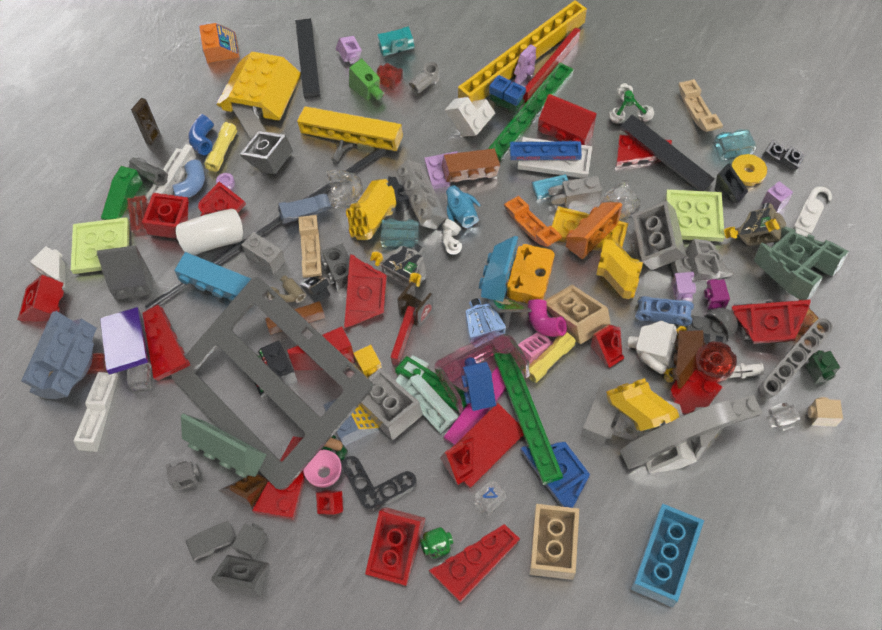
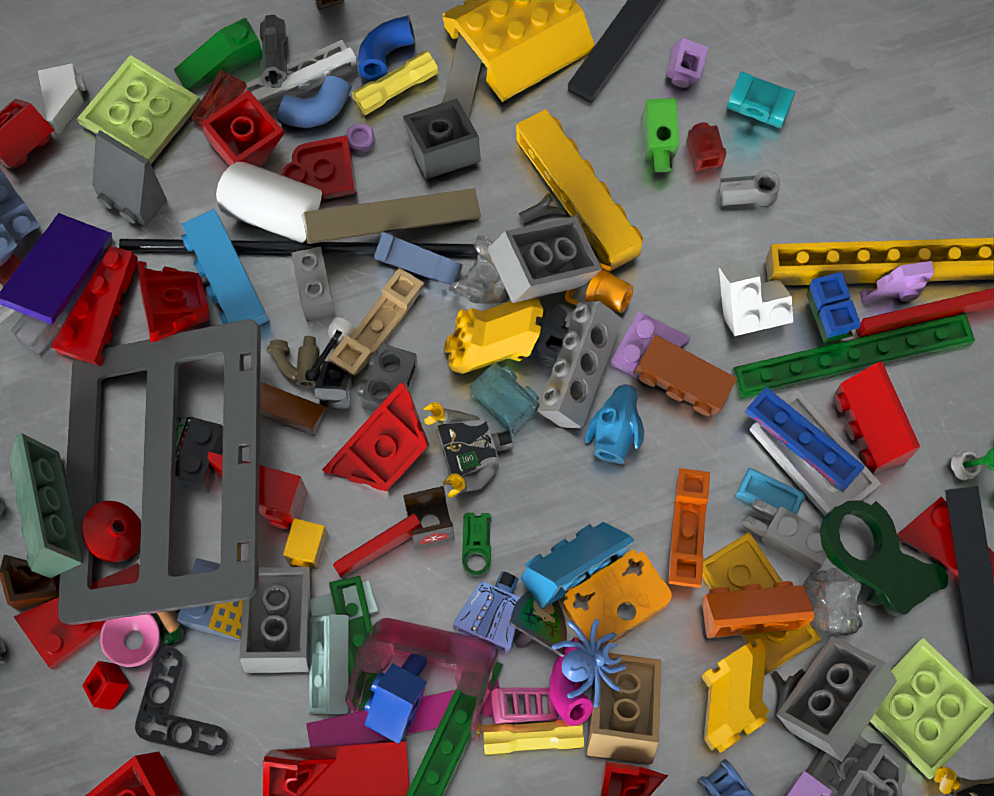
camera: 40 degrees right, 10 degrees up
white arm [441,219,462,254] -> none
none -> red dish [81,500,141,562]
none -> red wing [137,261,209,343]
none -> dark tan tile [302,188,481,244]
none -> hinge [305,317,354,382]
none -> green piece [462,513,492,578]
none -> light grey brick [487,216,602,303]
none -> medium blue animal [552,619,626,708]
none -> light orange piece [565,262,633,313]
none -> dark green animal [820,500,949,616]

